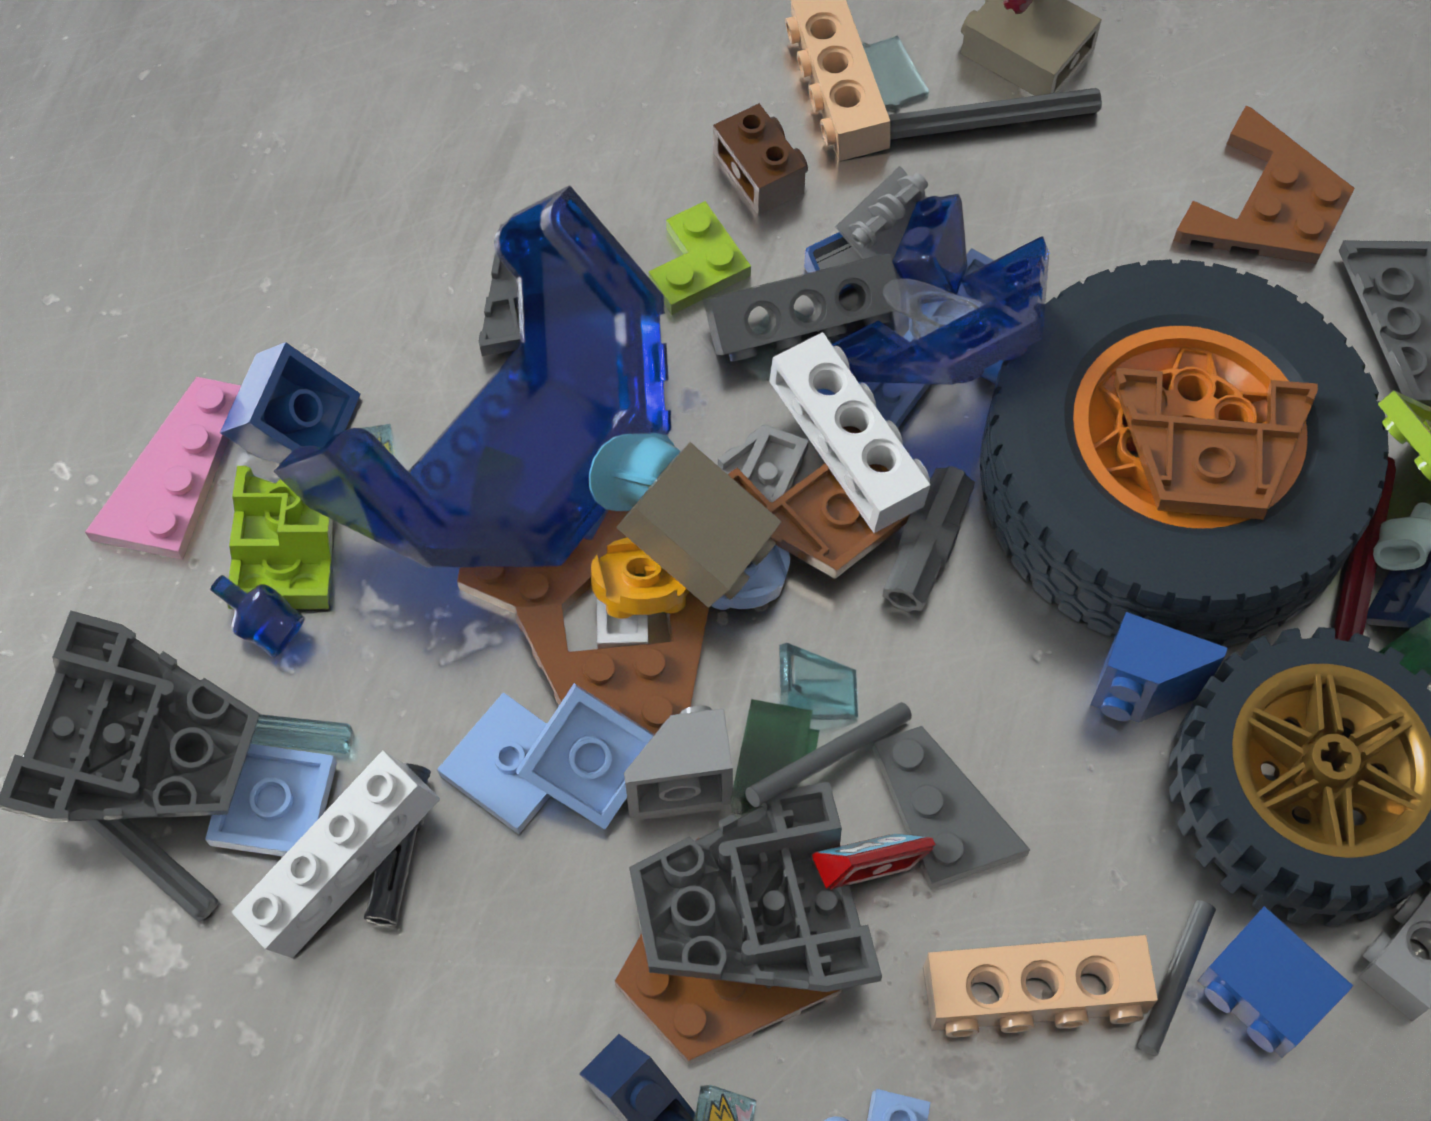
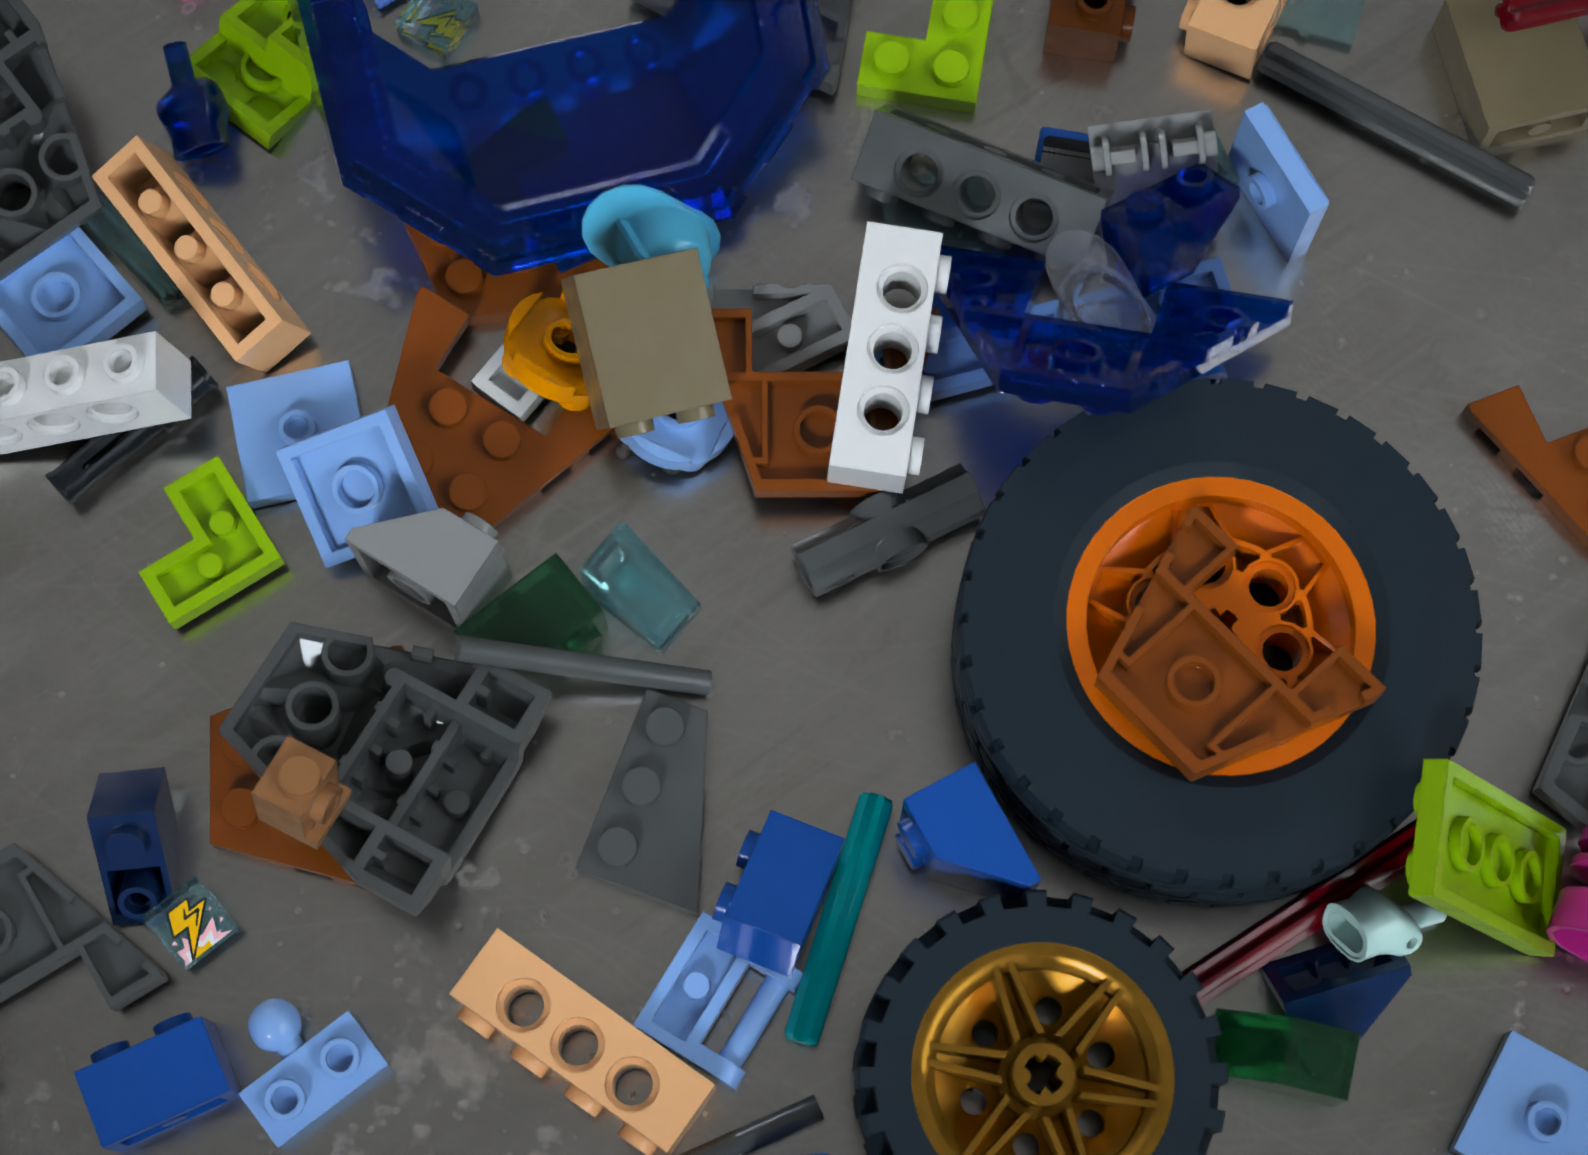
camera: 40 degrees right, 10 degrees up
red slope [812,834,936,889] -> none
none -> light nougat brick [91,135,311,373]
none -> lime plate [138,455,285,630]
none -> medium nougat brick [252,736,352,850]
none -> light blue plate [633,911,803,1090]
none -> blue brick [712,810,845,978]
none -> teal axle [785,792,893,1046]
none -> light blue plate [1225,102,1330,263]

